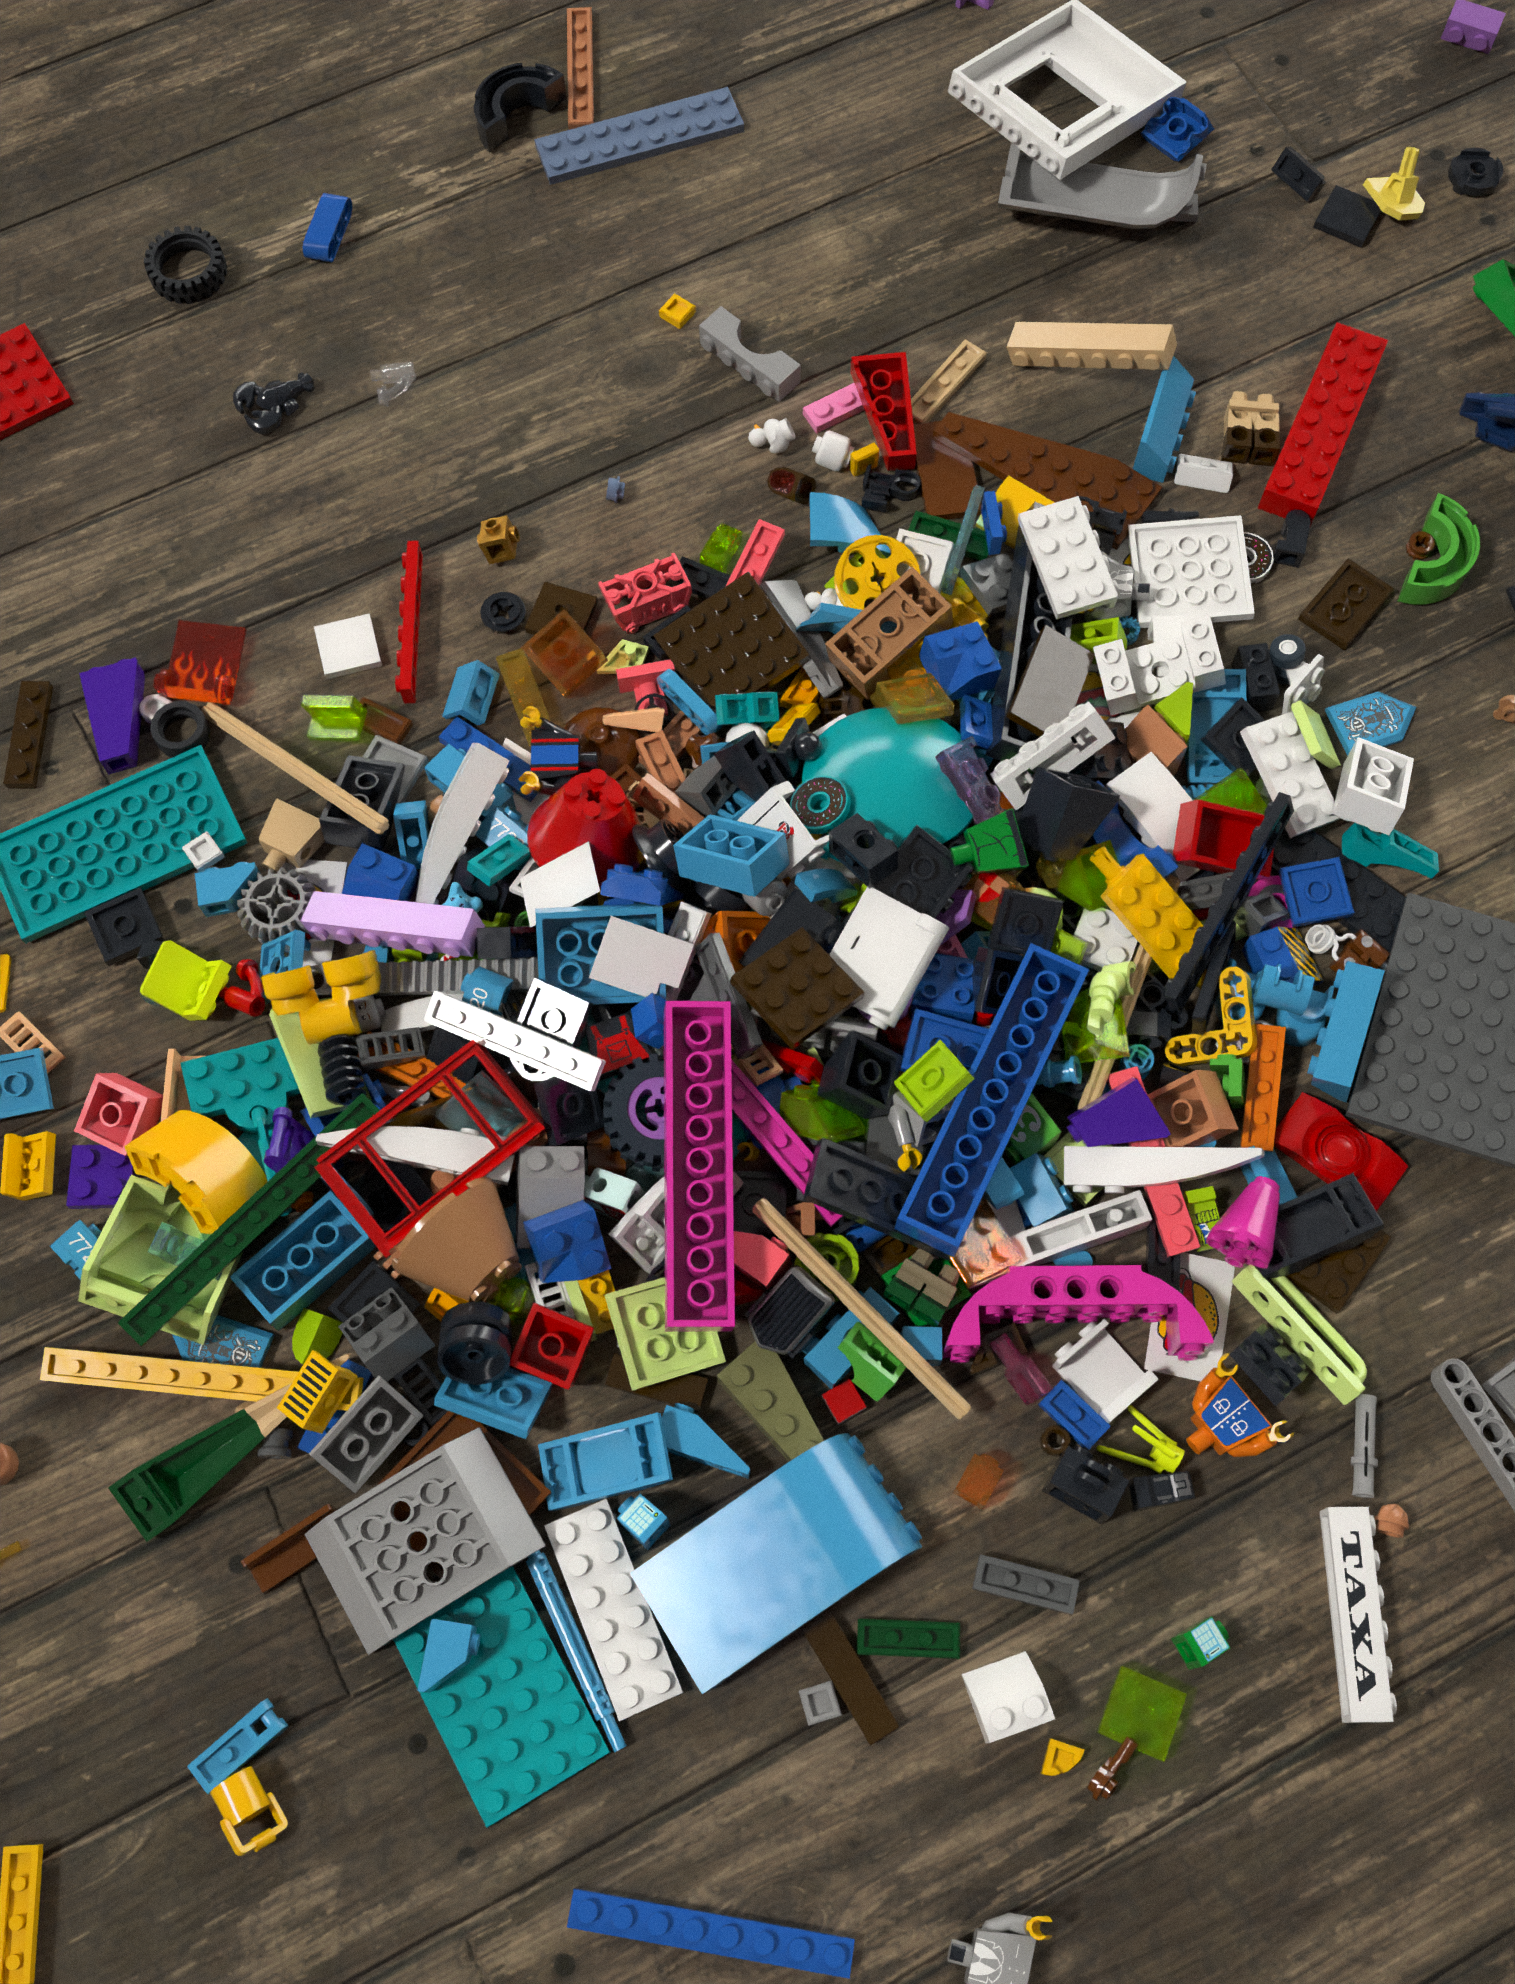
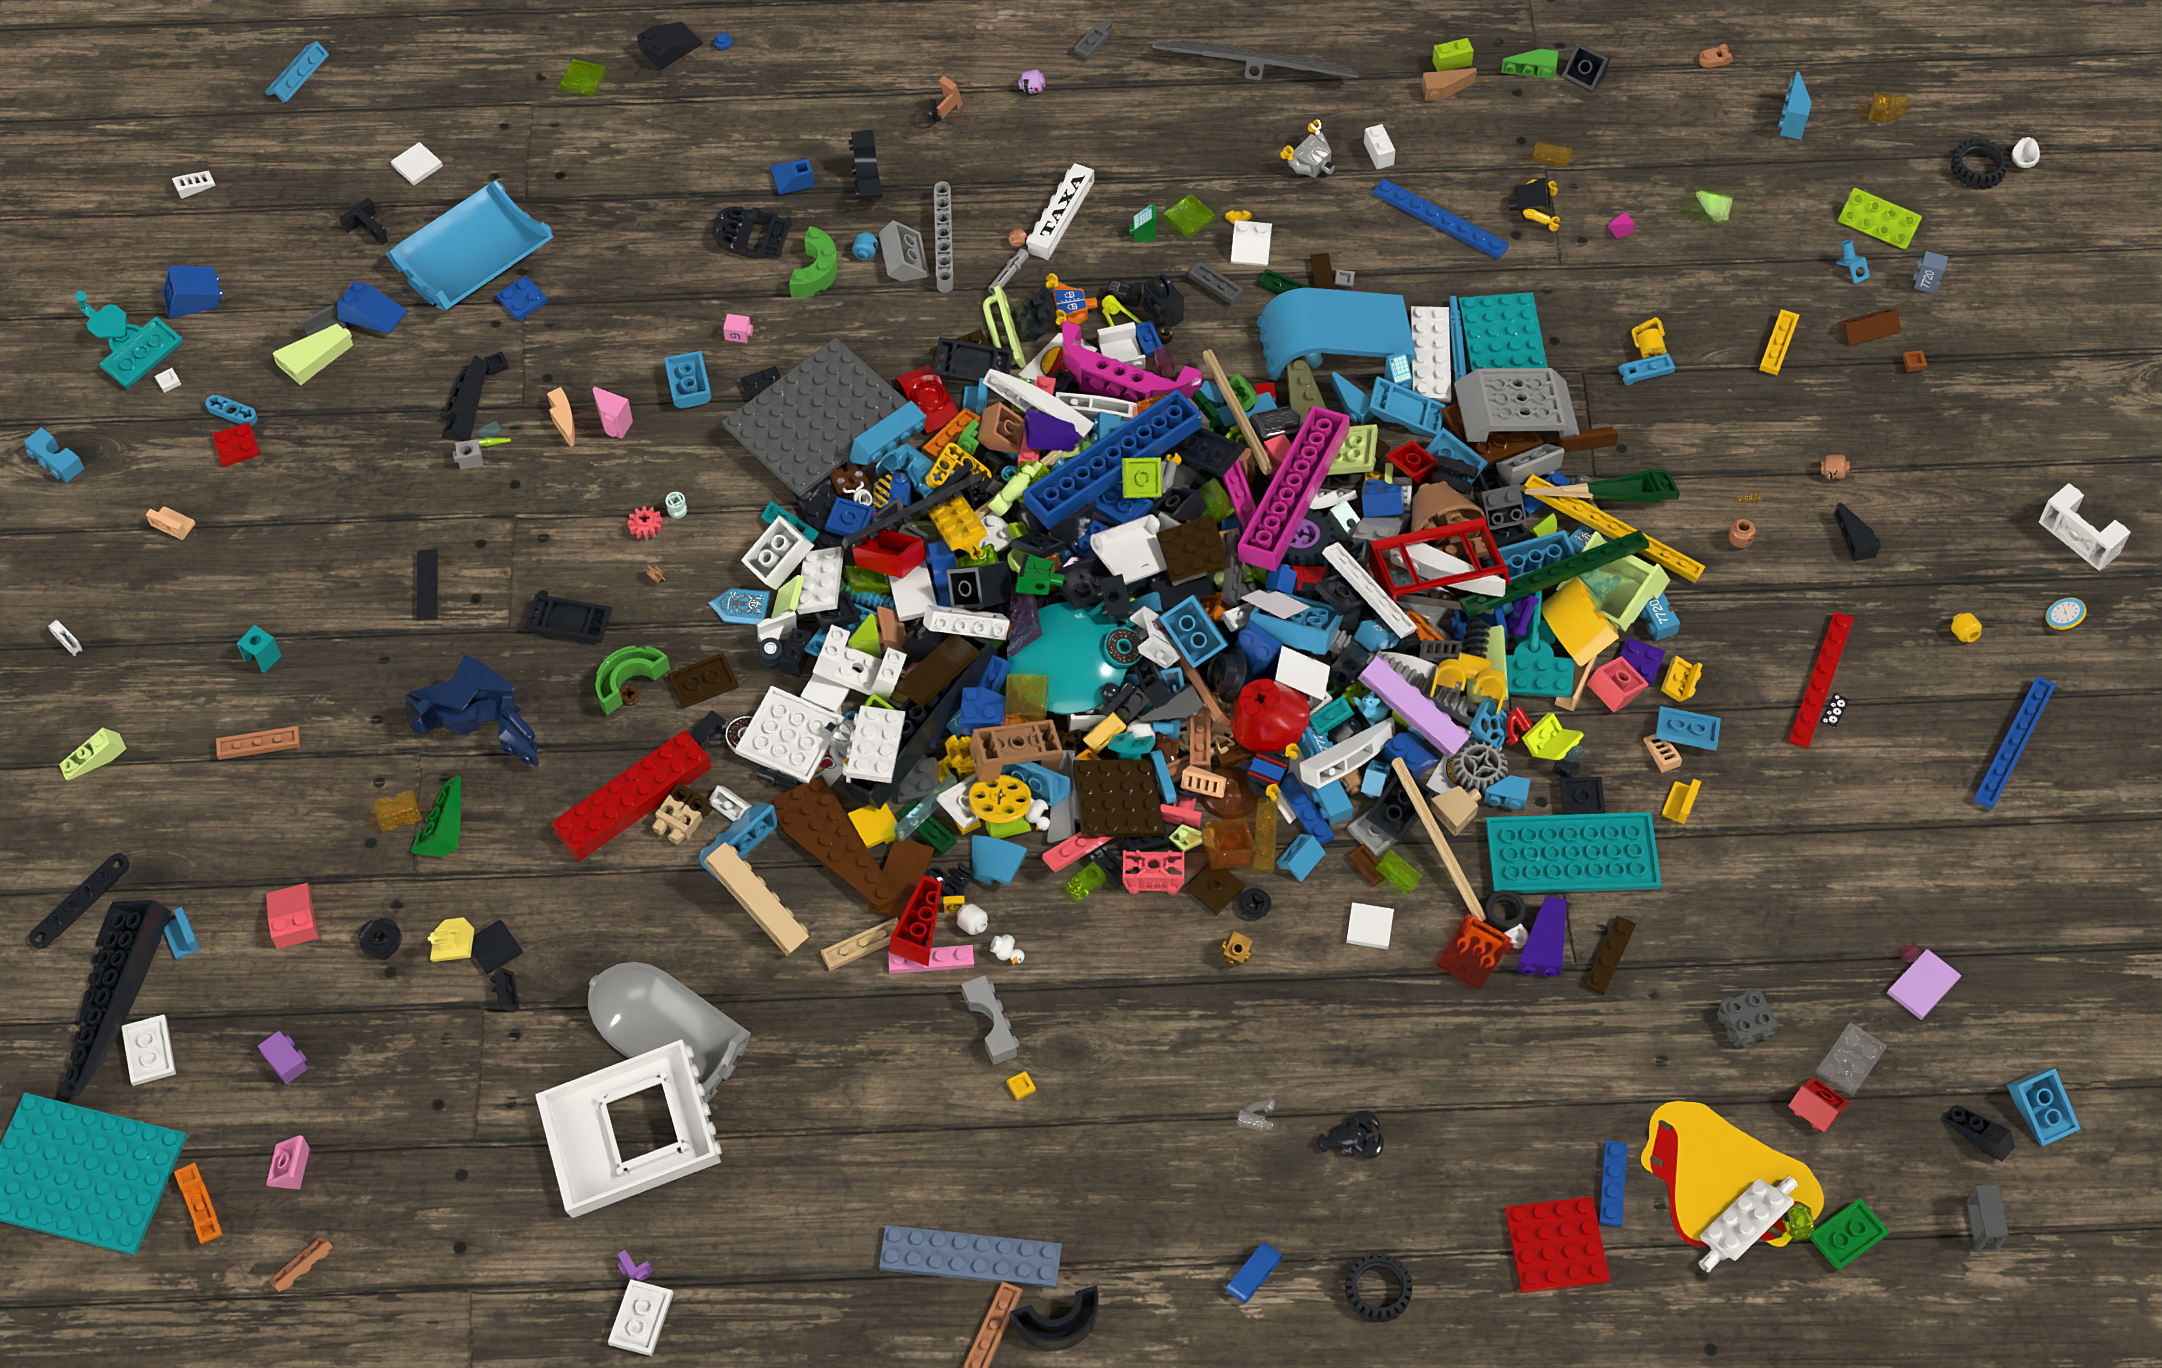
camera: 155 degrees left, 10 degrees down
white tile [182,832,225,872] -> none
yellow panel [277,1350,357,1434] -> none
red plate [395,541,423,704] -> none
dark azure slope [417,1619,480,1693] -> none
sand blue plate [606,476,625,503] -> none
dark brown rock [767,467,817,505] -> none
clear orange brick [953,1453,1004,1510] -> none
blue plate [981,491,1007,555] -> none
black piece [1079,496,1127,556] -> none
reddish brown plate [1087,1736,1139,1801] -> none
blue slope [1140,97,1214,162] -> none
dark pink cone [1206,1176,1280,1269] -> none

